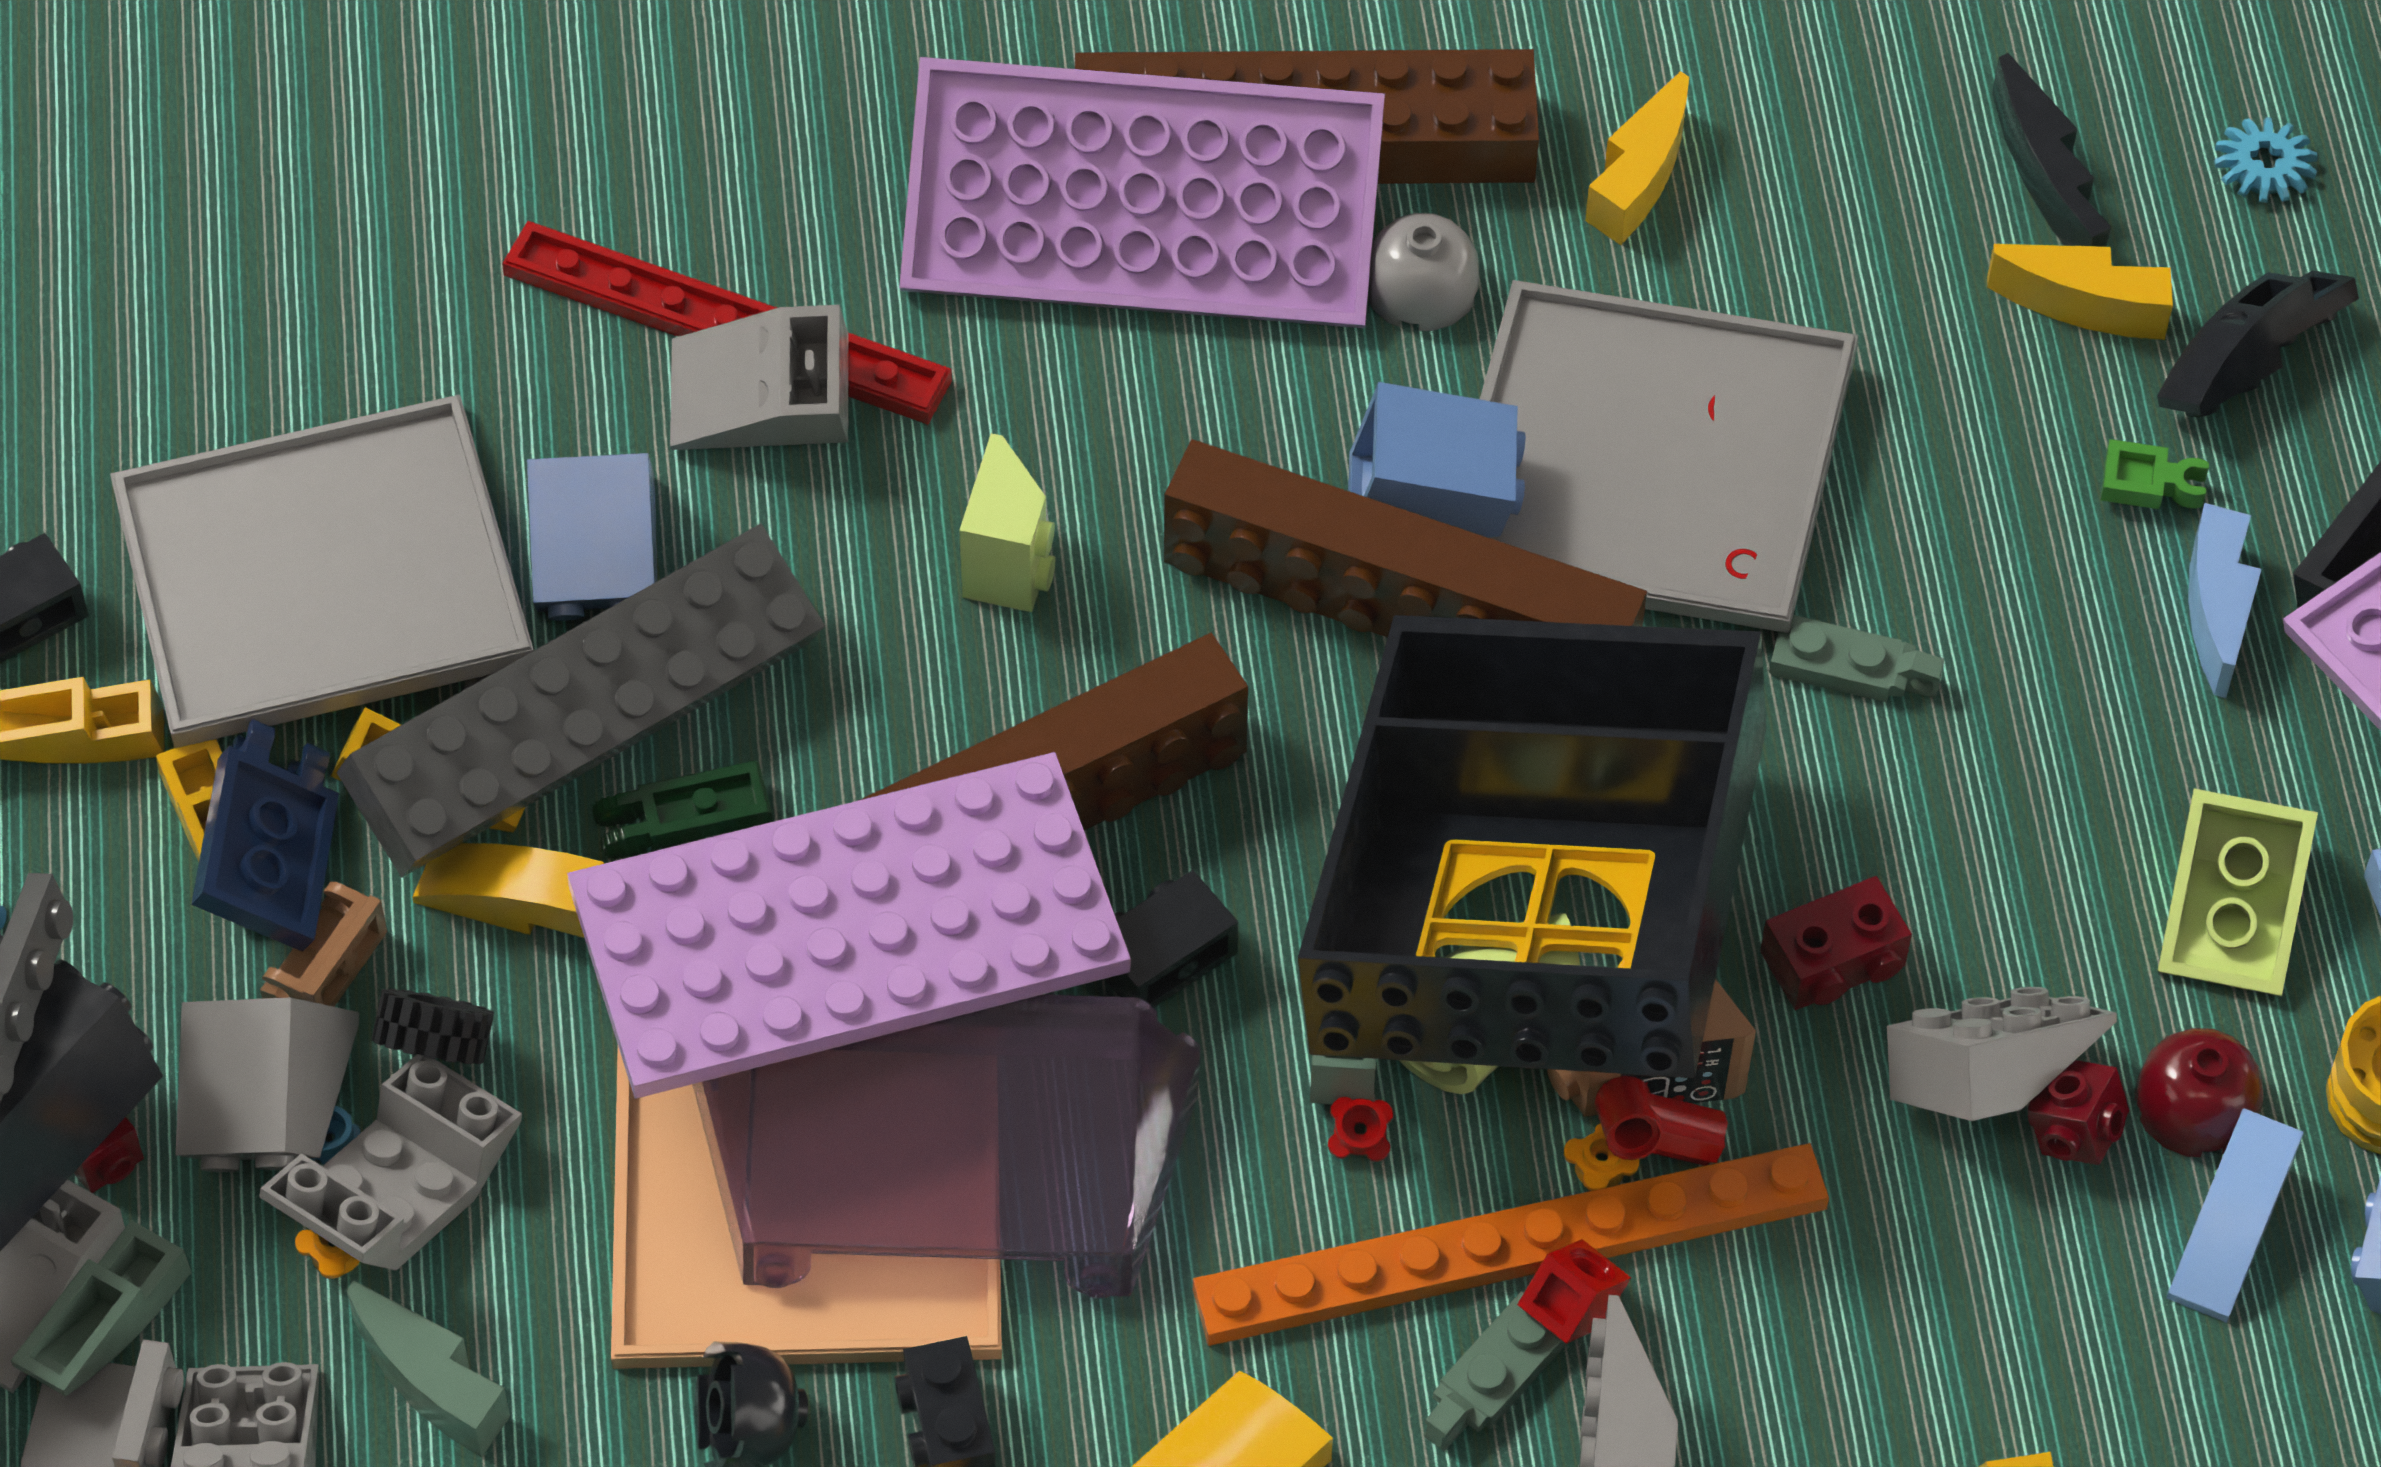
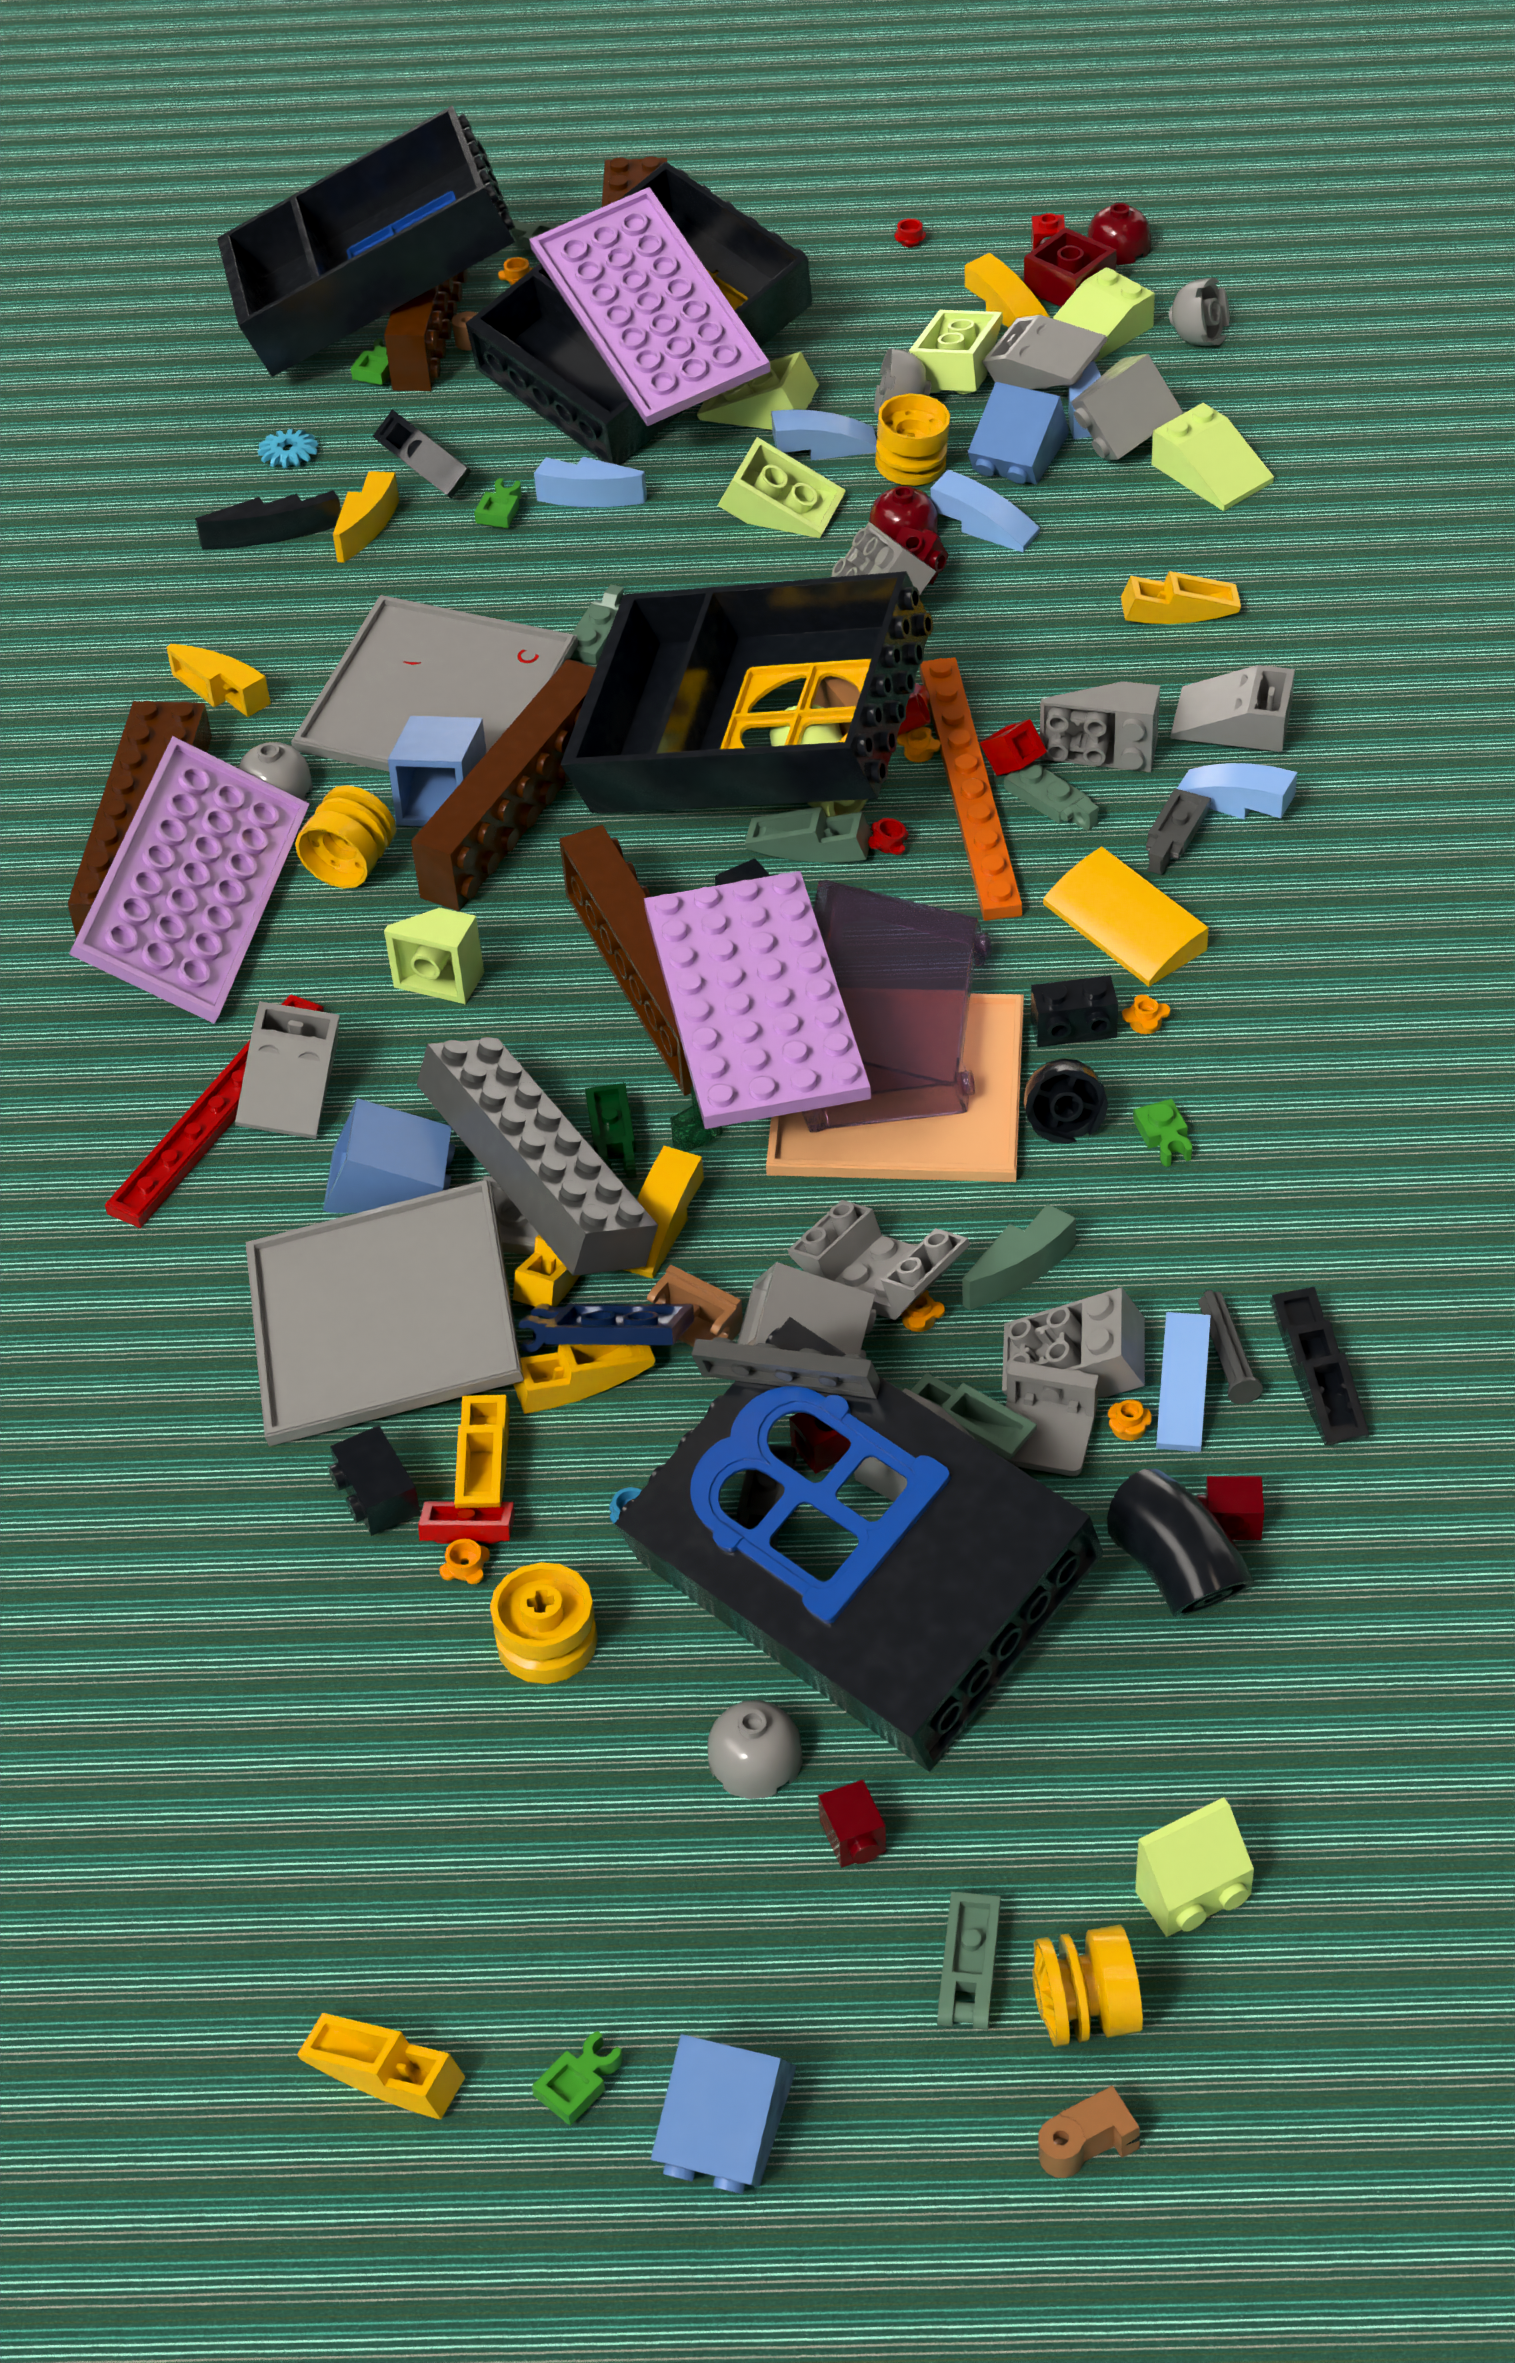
camera: 80 degrees left, 10 degrees down
black tyre [371,989,494,1064] -> none
none -> yellow wheel [295,785,396,889]

